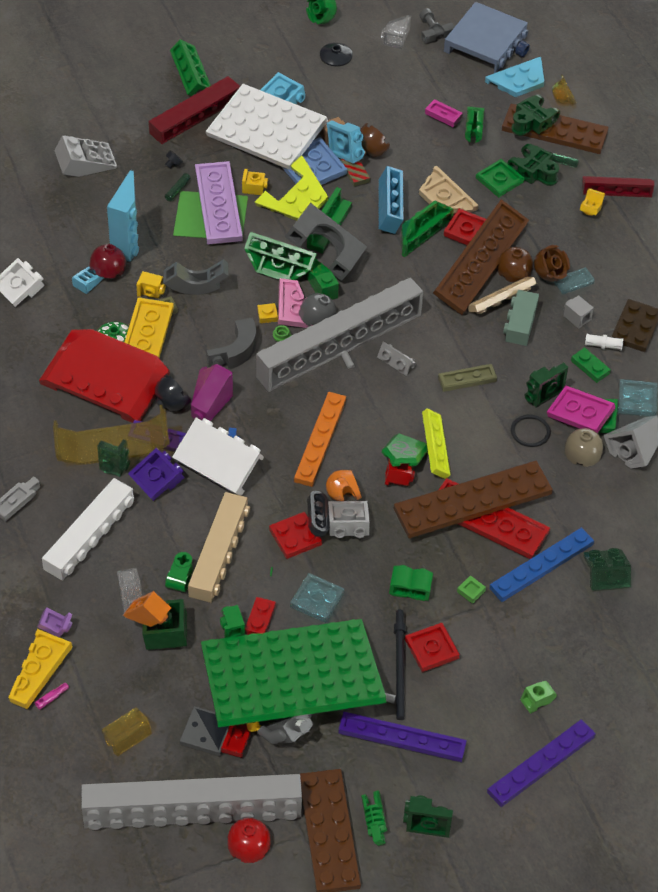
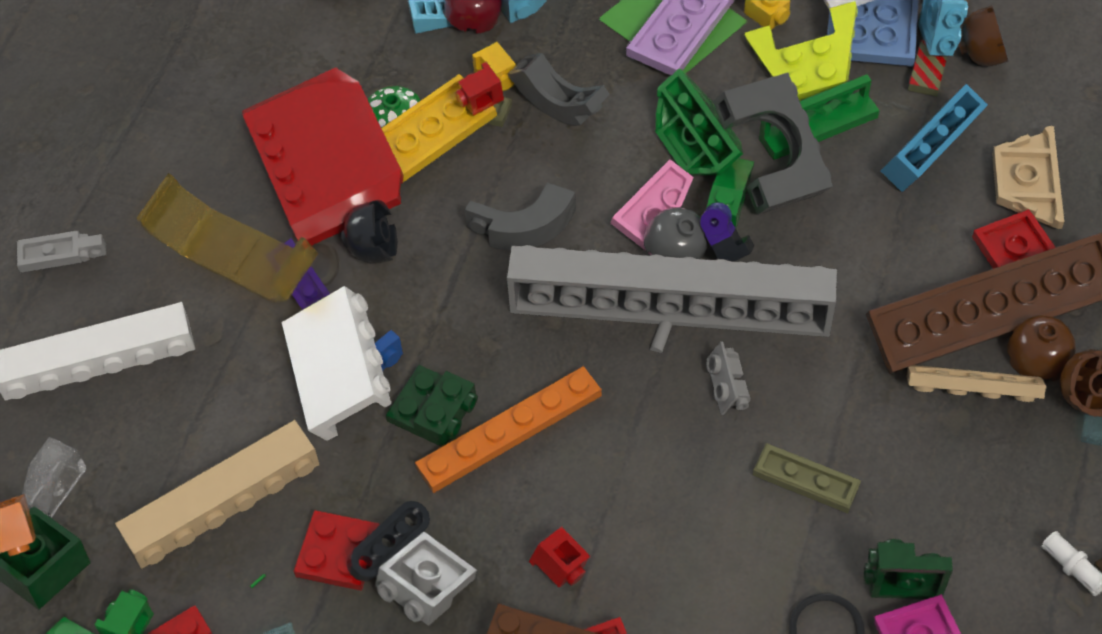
camera: 45 degrees right, 5 degrees up
clear green bracket [97,439,130,477] -> none
dark purple plate [128,447,184,501] -> none
green piece [165,552,193,592] -> none
magenta slope [191,364,233,421] -> none
yellow plate [257,303,278,323] -> none
bright green plate [273,325,291,342] -> none
orange helmet [326,470,362,501] -> none
green tile [382,433,428,466] -> none
green wedge [401,200,454,257] -> none
neon yellow plate [422,408,450,479] -> none
sand green brick [503,290,539,346] -> none
light grey brick [564,295,594,328] -> none
green plate [571,347,611,383] -> none
none -> dark green plate [386,365,478,447]
none -> red brick [454,62,504,116]
none -> leg [700,202,755,262]

